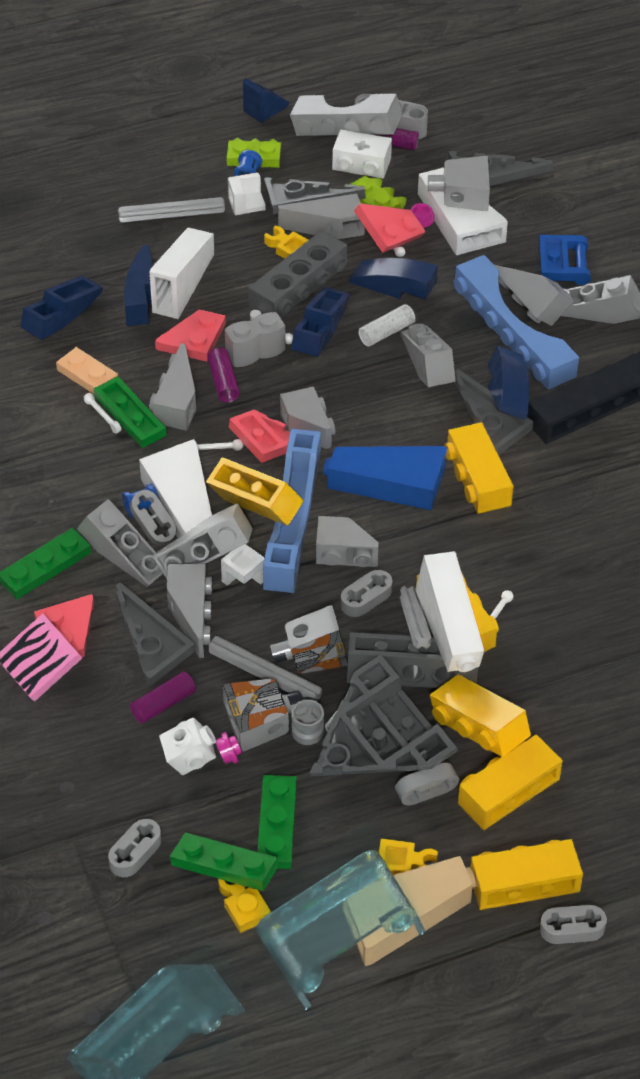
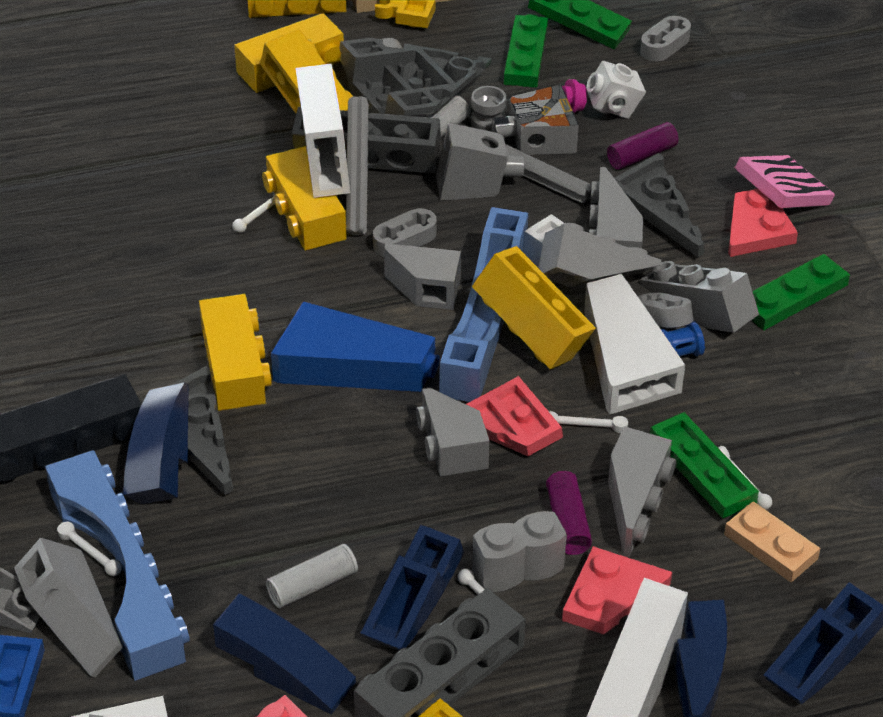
camera: 175 degrees left, 5 degrees down
light grey slope [400,324,456,387] -> none

